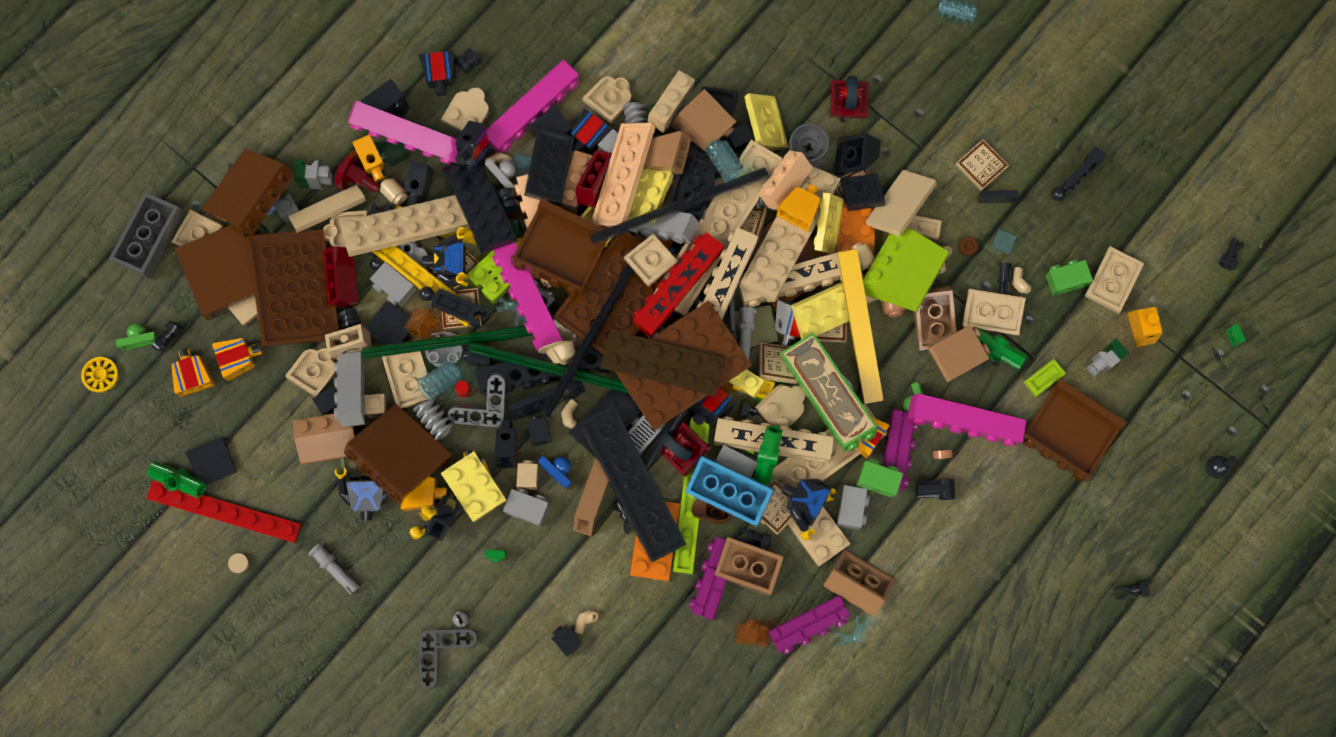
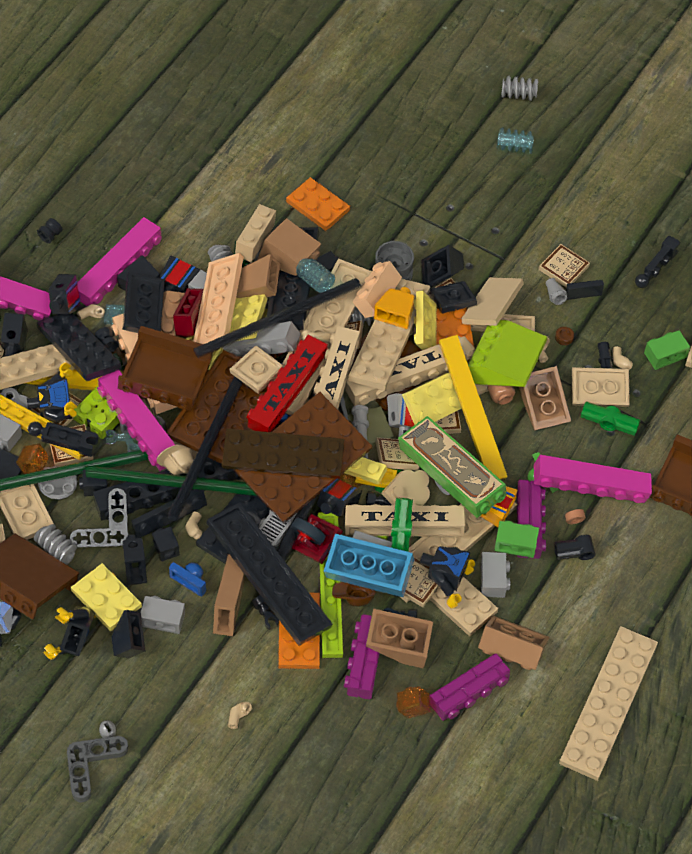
camera: 10 degrees left, 20 degrees down
light orange torso [401,477,448,511] -> none
clear light blue piece [418,362,463,400] -> none
torso [419,50,456,96] -> none
tan plate [441,88,489,131] -> none
red piece [455,380,471,398] -> none
light grey tile [485,158,516,188] -> none
green tile [485,549,507,562] -> none
tan brick [516,460,539,490] -> none
black brick [551,625,583,657] -> none
tan plate [583,76,631,123] -> none
light yellow plate [744,93,789,150] -> none
dark red plate [830,76,869,119] -> none
clear light blue arm [834,615,868,647] -> none
medium nougat slope [928,324,990,382] -> none
clear light blue tile [992,230,1017,255] -> none
lime tile [1023,359,1066,397] -> none
none -> black slope [111,610,146,658]
none -> orange plate [286,177,350,231]
none -> tan arm [302,329,331,342]
none -> light grey cone [546,278,567,305]
none -> tan plate [559,626,658,781]

